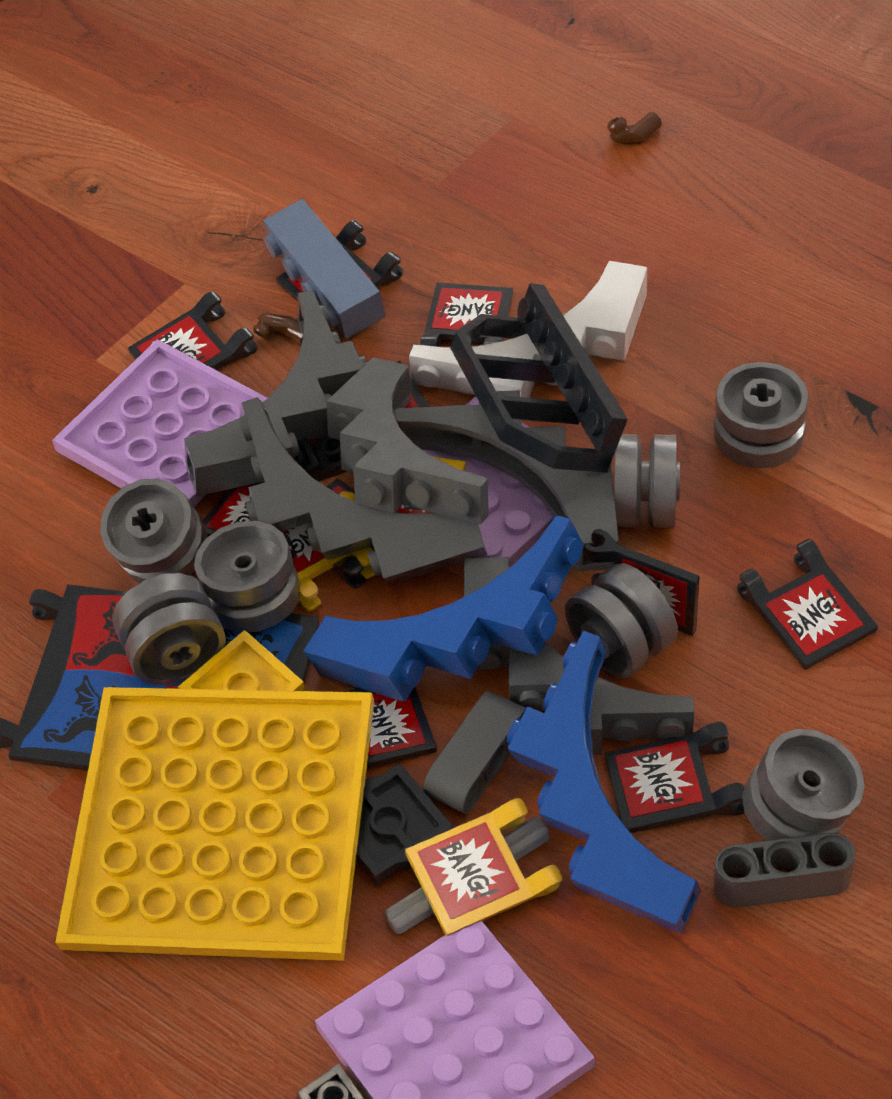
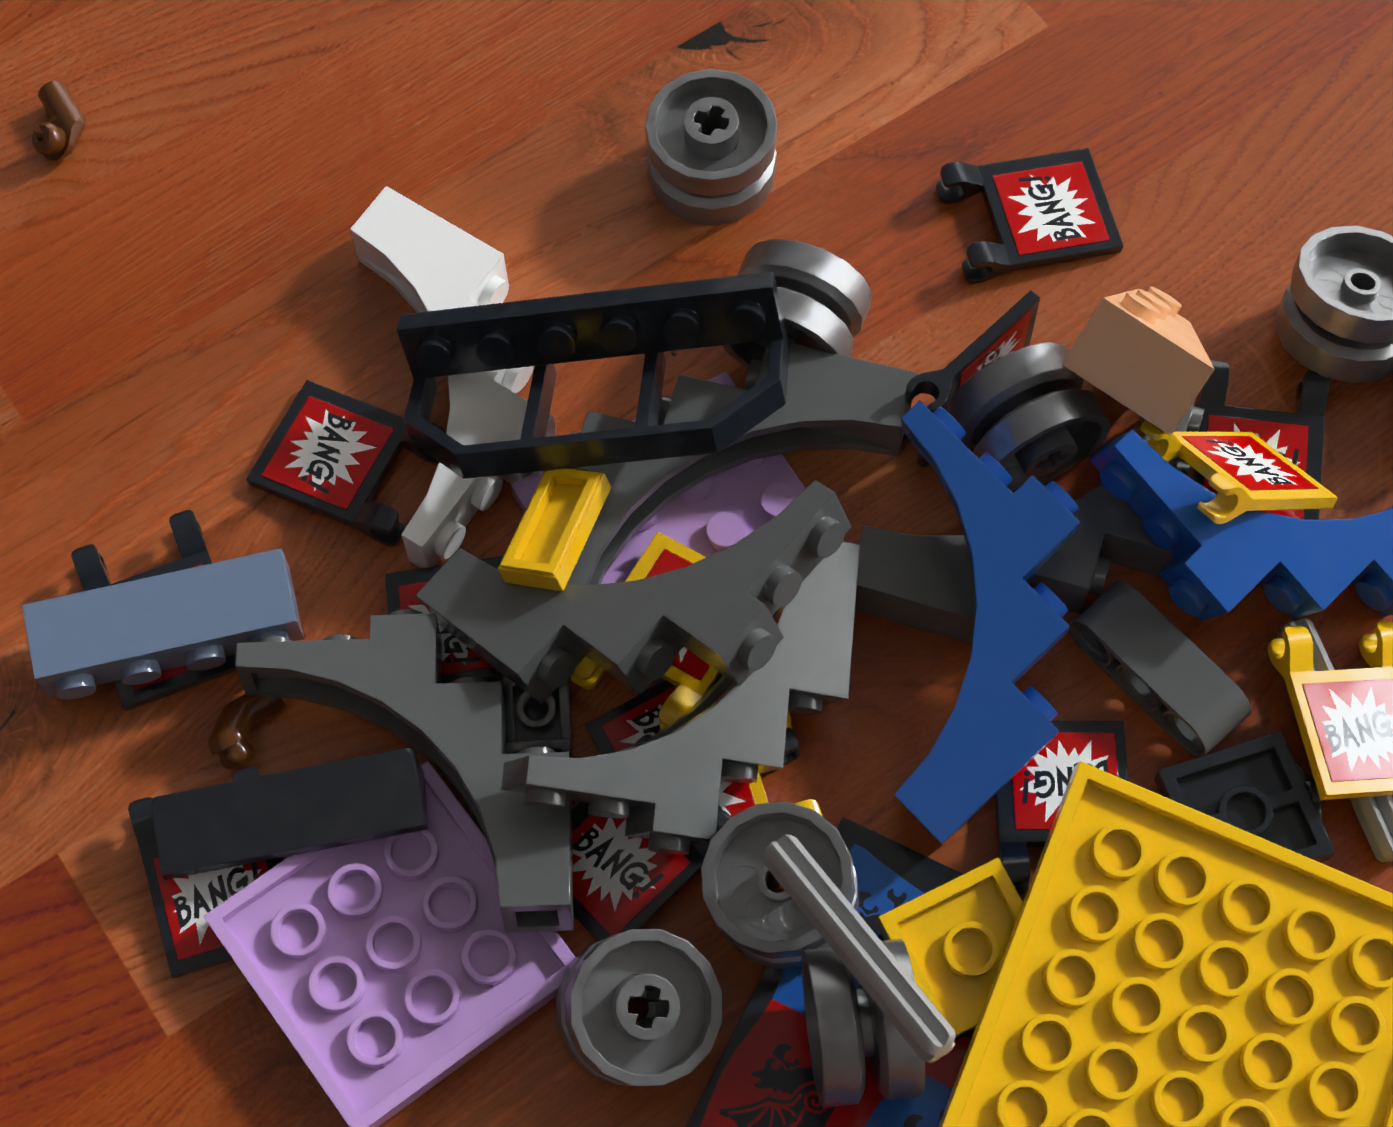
camera: 75 degrees left, 15 degrees up
none -> black slope [151,748,428,880]
none -> yellow tile [498,468,611,592]
none -> light grey axle [764,834,956,1063]
none -> light nougat wedge [1061,286,1215,436]
none -> yellow flag [1140,420,1338,524]

